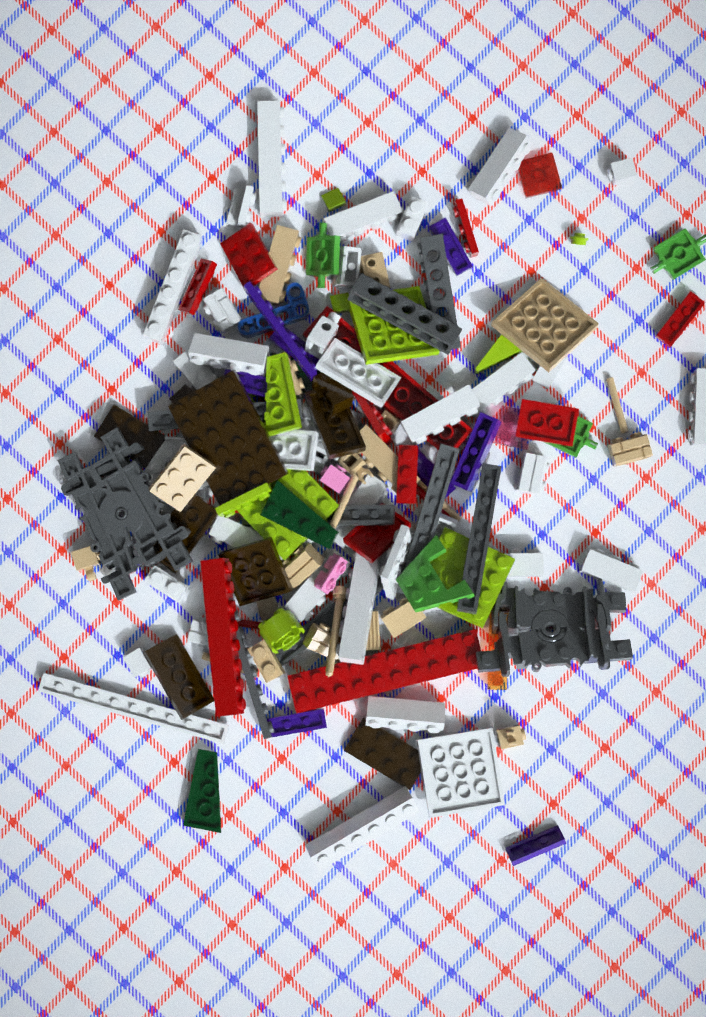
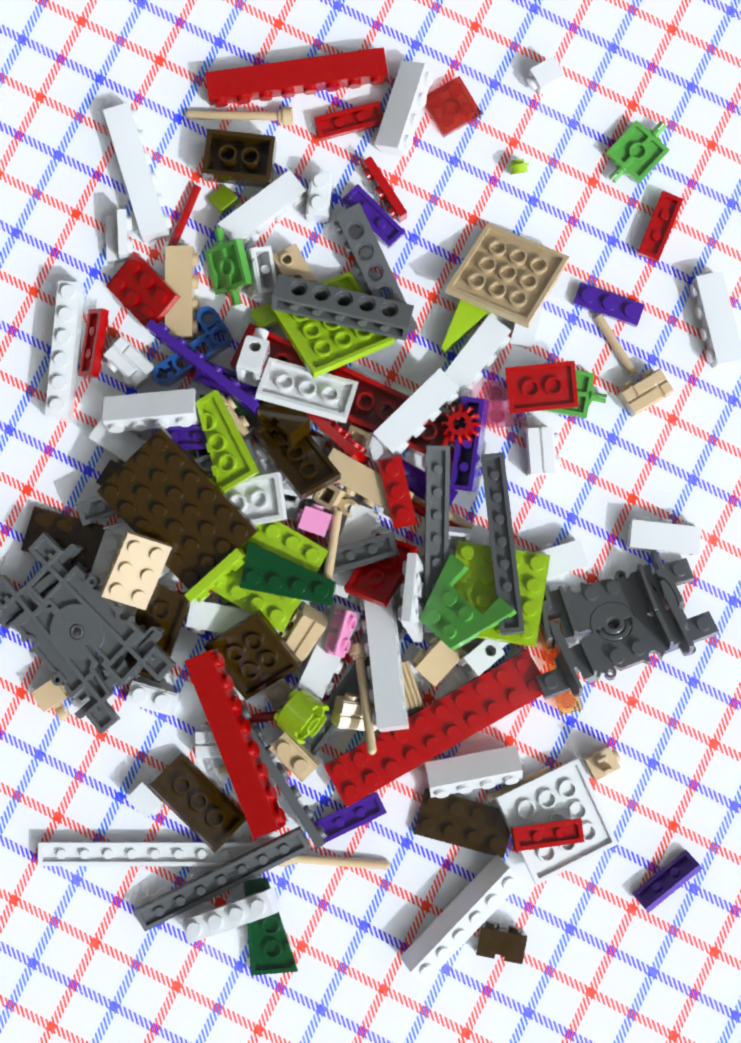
camera: 15 degrees left, 0 degrees up
none -> dark grey plate [133,826,311,932]
none -> red bar [167,184,201,246]
none -> white brick [181,887,282,944]
none -> tan piece [185,107,293,126]
none -> dark brown brick [202,129,277,188]
none -> red brick [205,47,388,108]
none -> tan piece [278,854,391,870]
none -> red plate [314,101,383,141]
none -> red gear [441,404,482,444]
none -> white torso [457,639,509,680]
none -> dark brown brick [474,921,528,964]
none -> tan bar [486,765,551,804]
none -> red plate [511,818,585,852]
none -> dark purple plate [572,282,645,327]

